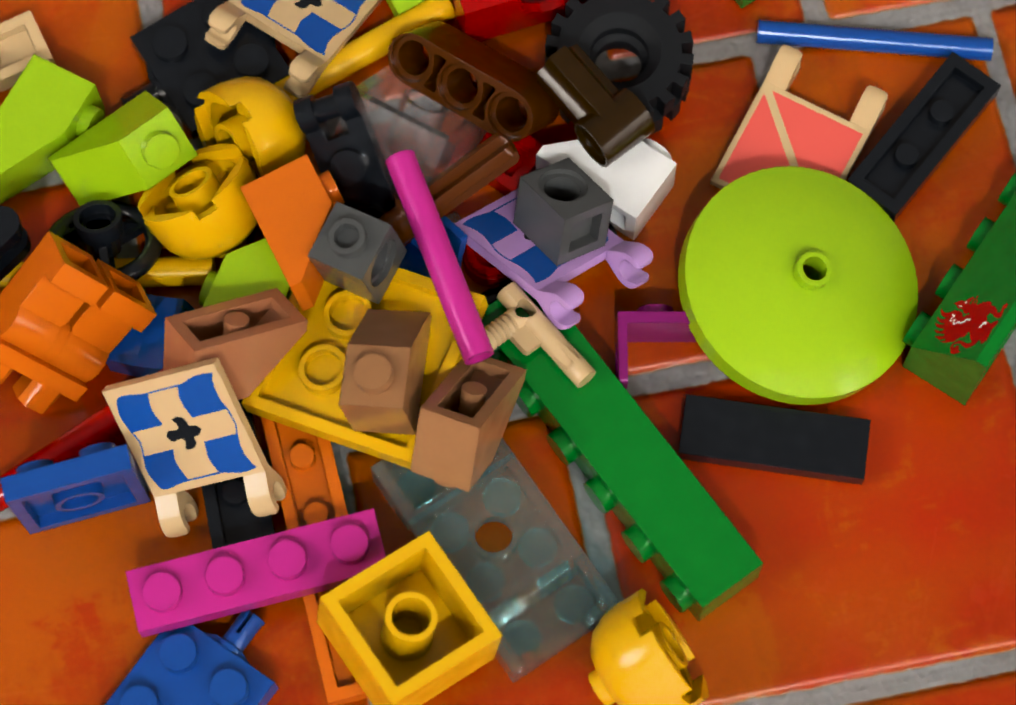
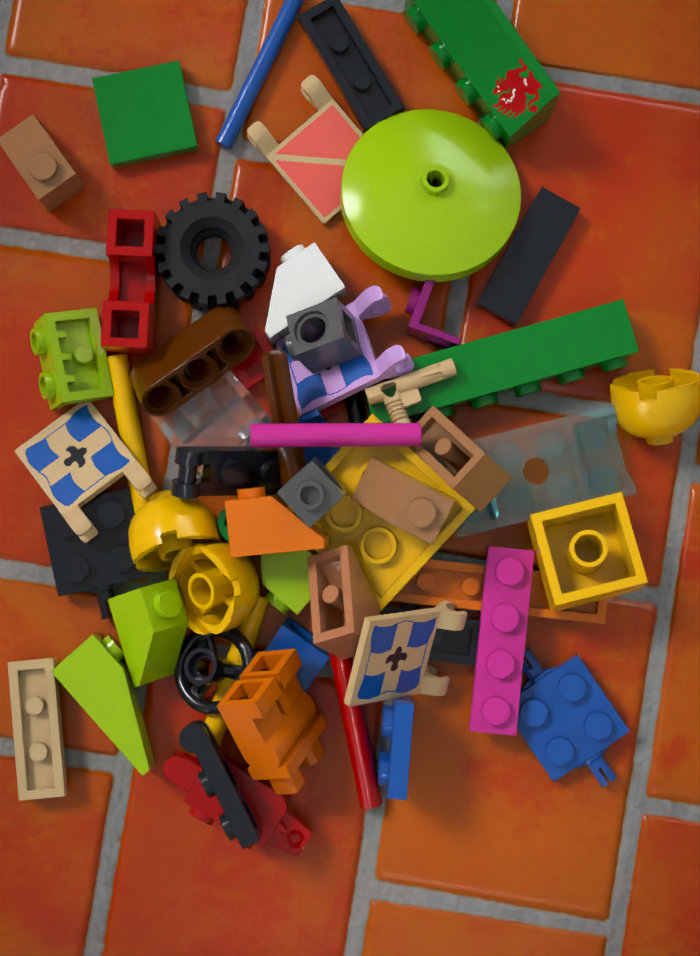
camera: 70 degrees left, 15 degrees up
dark brown piece [537,44,655,168] -> none

